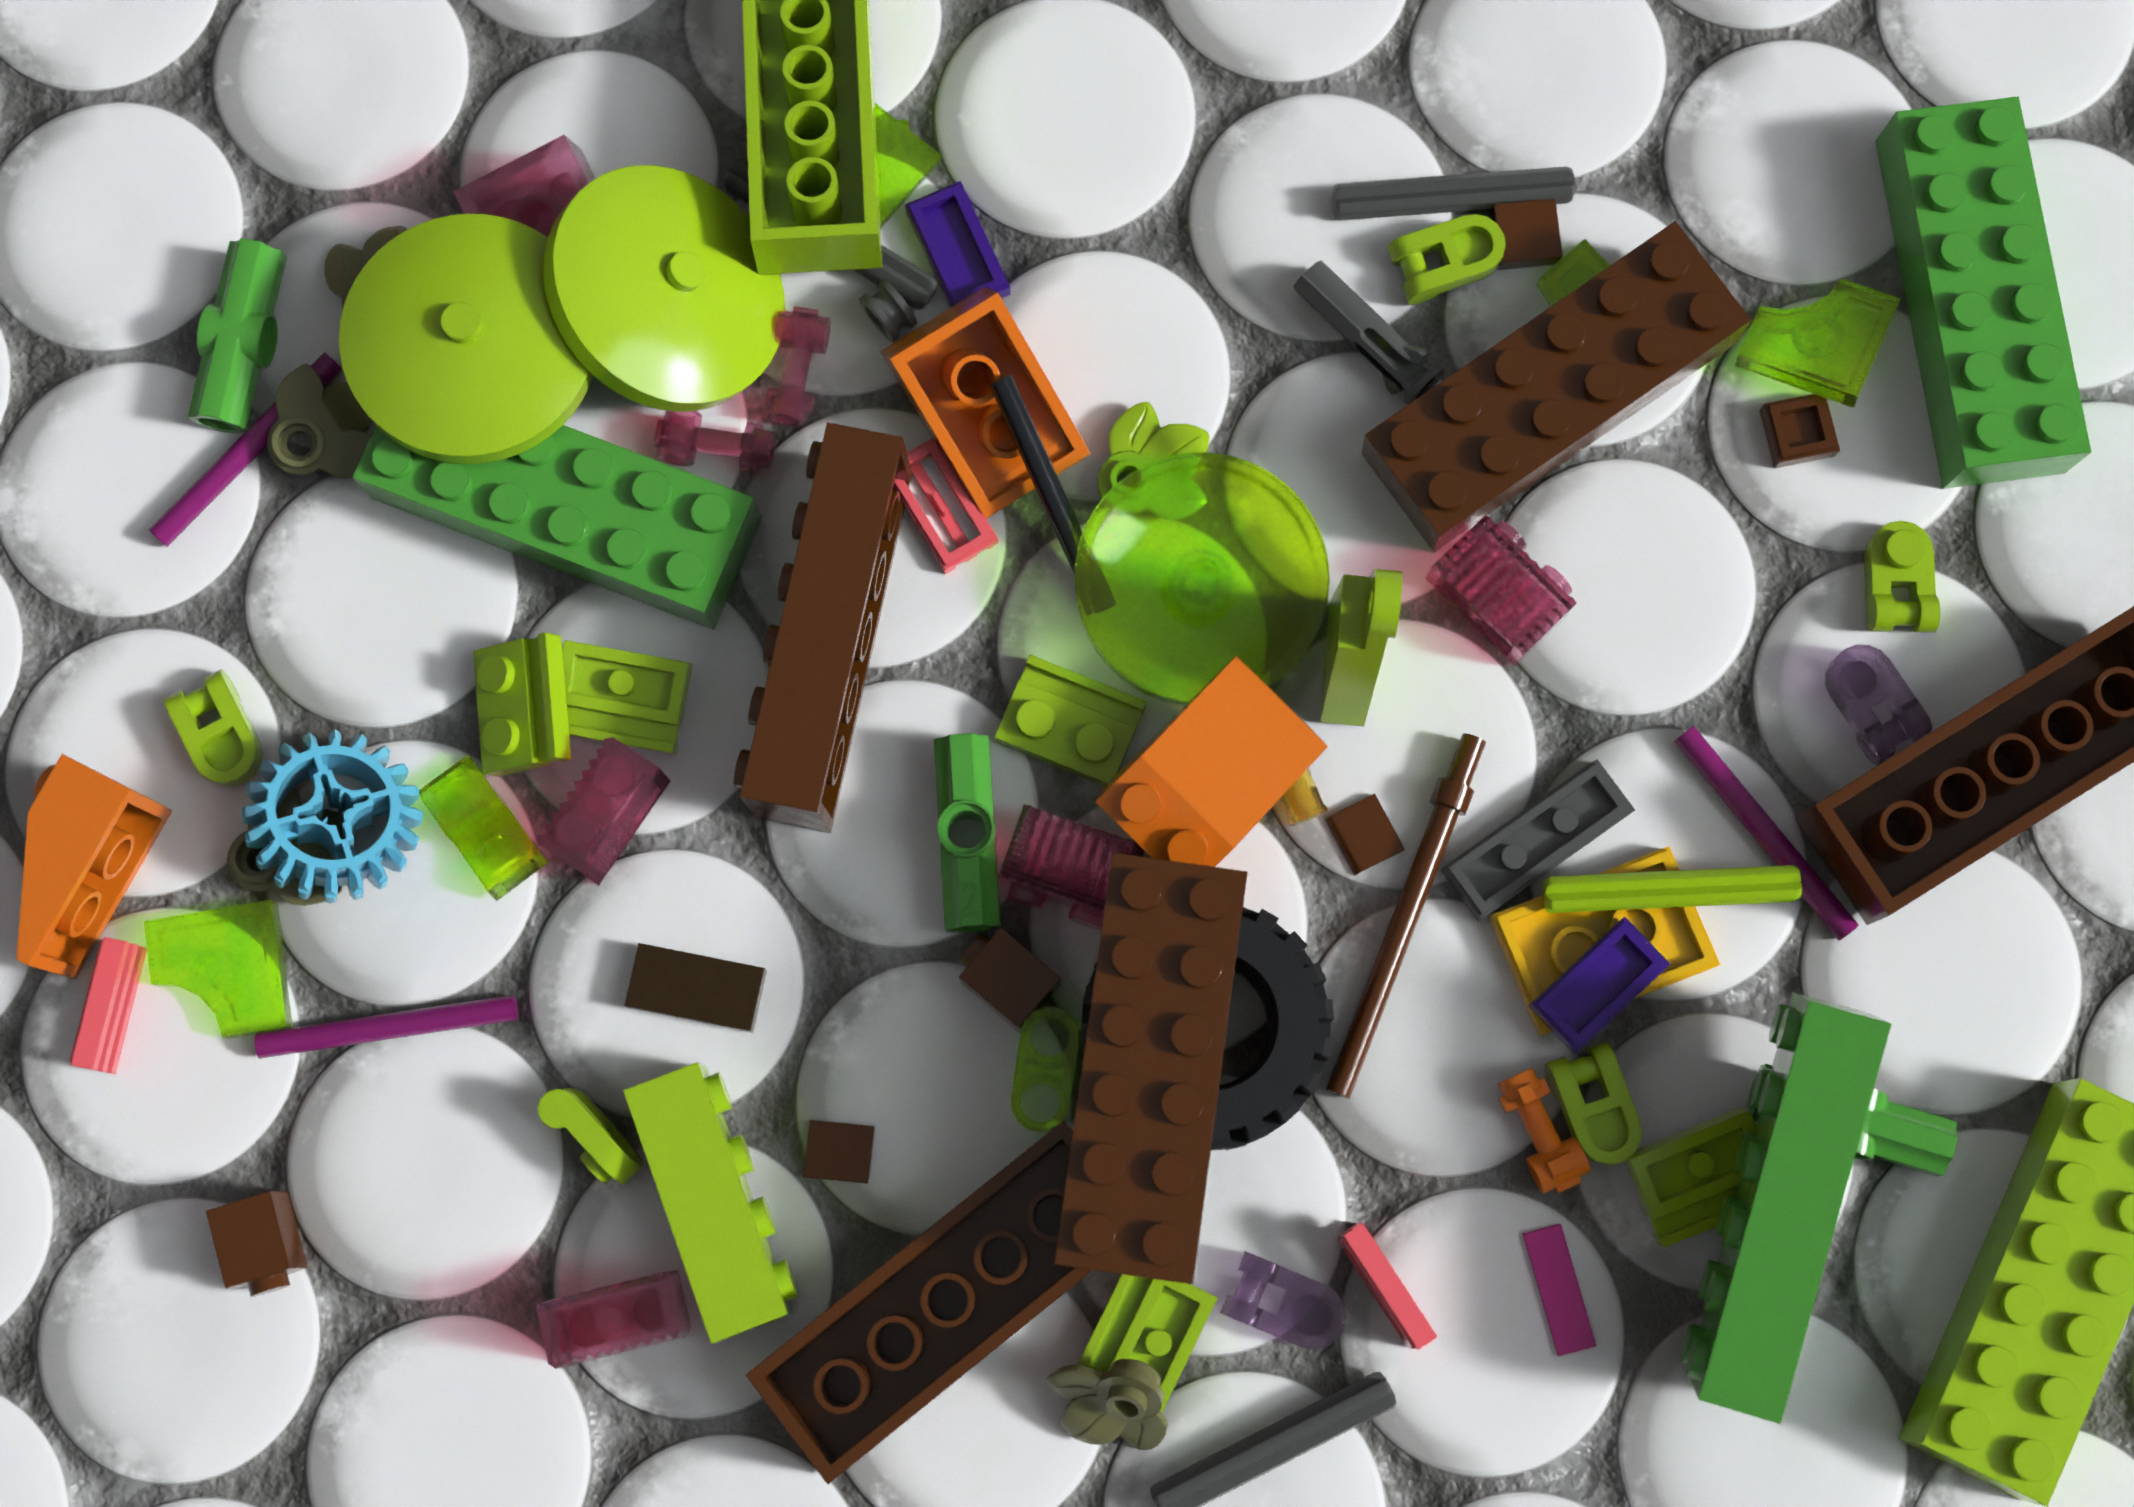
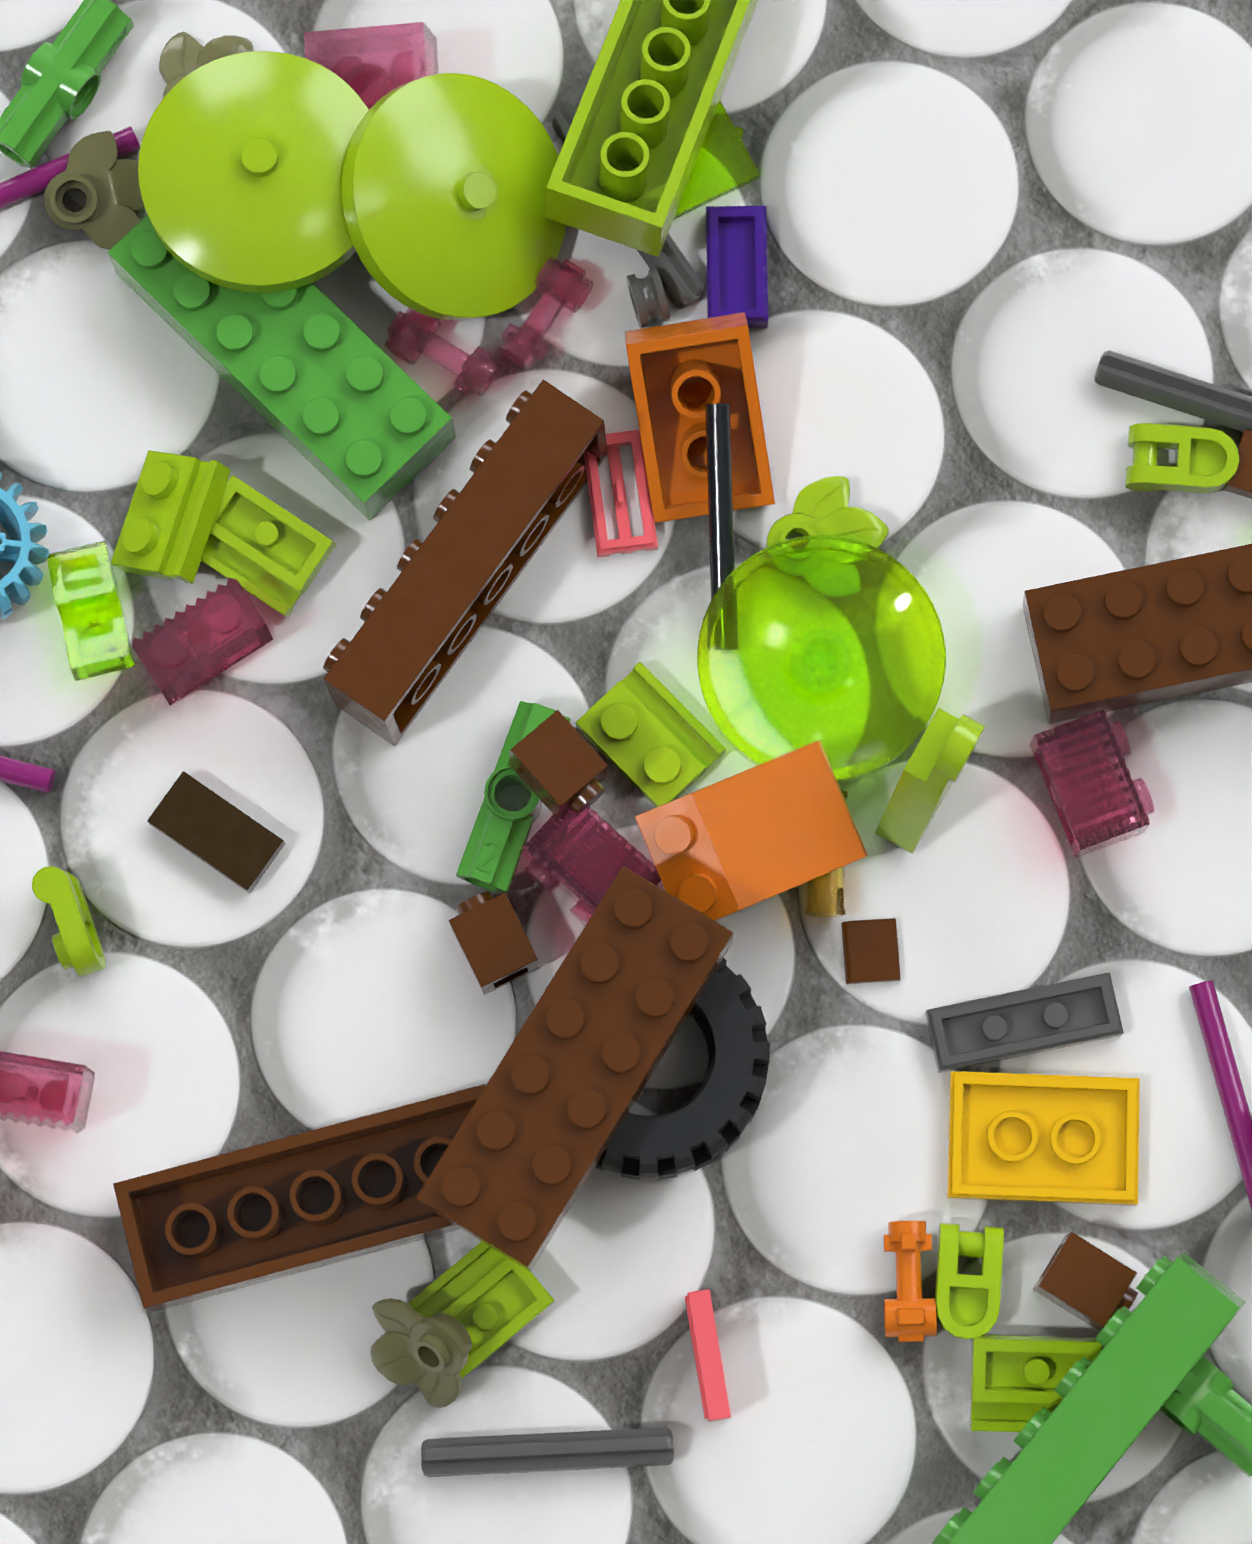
camera: 25 degrees right, 0 degrees up
lime brick [623,1062,799,1344] -> none
reddish brown piece [803,1120,875,1184] -> none
clear neon green beam [1011,1007,1079,1134] -> none
clear purple plate [1220,1251,1347,1350] -> none
dark grey piece [1293,260,1445,405] -> none
reddish brown bar [1325,733,1486,1099] -> none
dark pink window [1523,1224,1596,1356] -> none
dark purple tile [1528,916,1670,1054] -> none
lime axle [1542,865,1802,913] -> none
none -> reddish brown brick [508,710,608,819]
none -> reddish brown brick [1033,1231,1138,1330]

